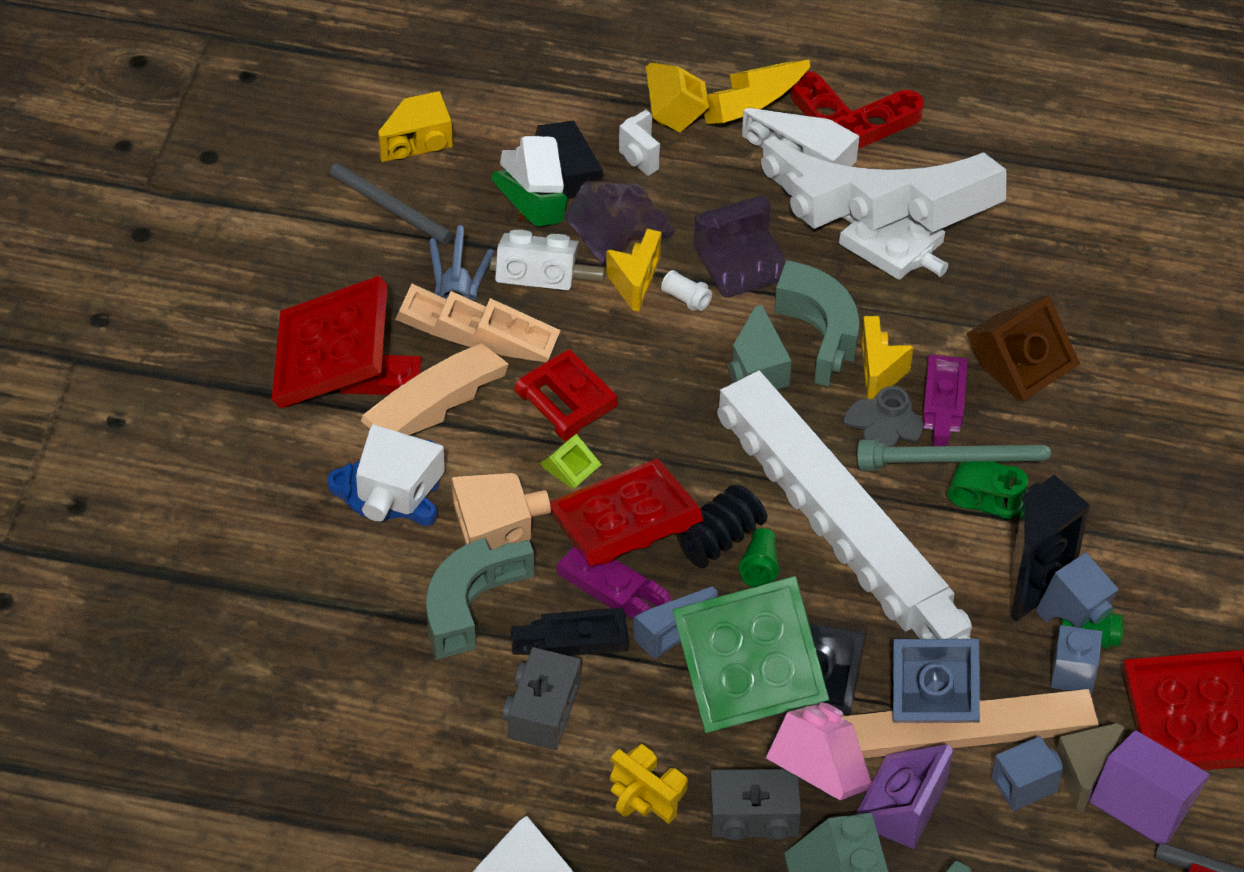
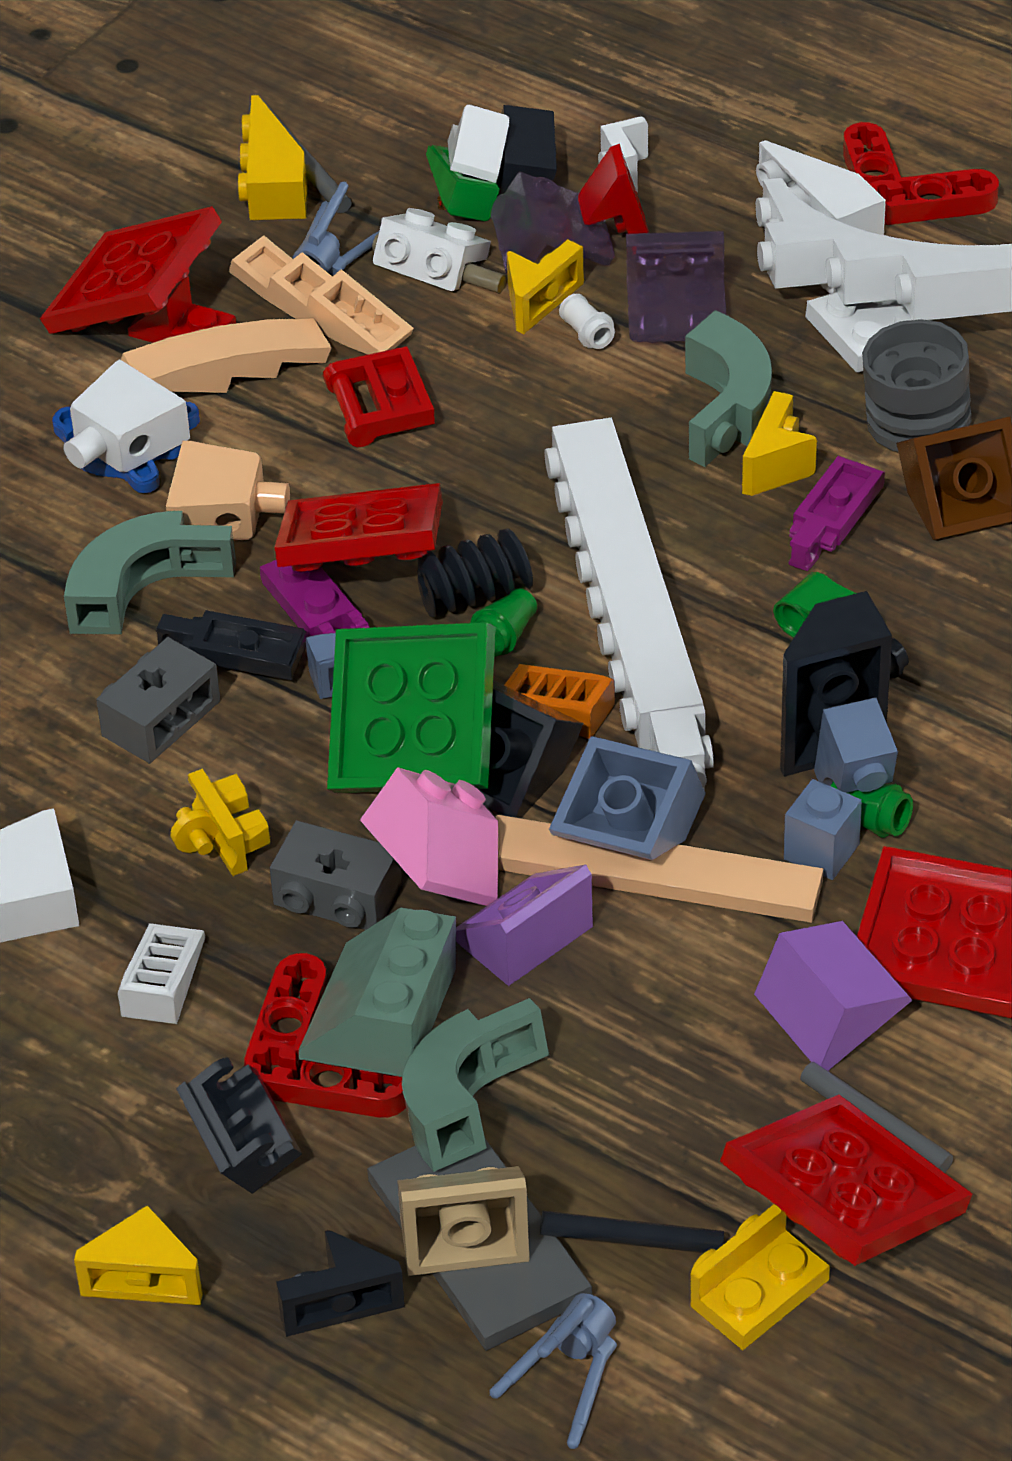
camera: 25 degrees right, 5 degrees down
yellow slope [378,91,453,162] -> none
lime slope [540,434,602,489] -> none
yellow slope [646,63,709,133] -> none
yellow slope [704,60,811,124] -> none
sand green slope [728,305,792,390] -> none
dark grey plate [844,386,923,447] -> none
sand green piece [857,439,1051,471] -> none
sand blue brick [991,736,1063,811] -> none
dark tan slope [1057,723,1124,813] -> none
none -> yellow slope [238,95,307,220]
none -> orange slope [504,664,615,739]
none -> red slope [578,144,652,249]
none -> dark grey wheel [862,319,971,452]

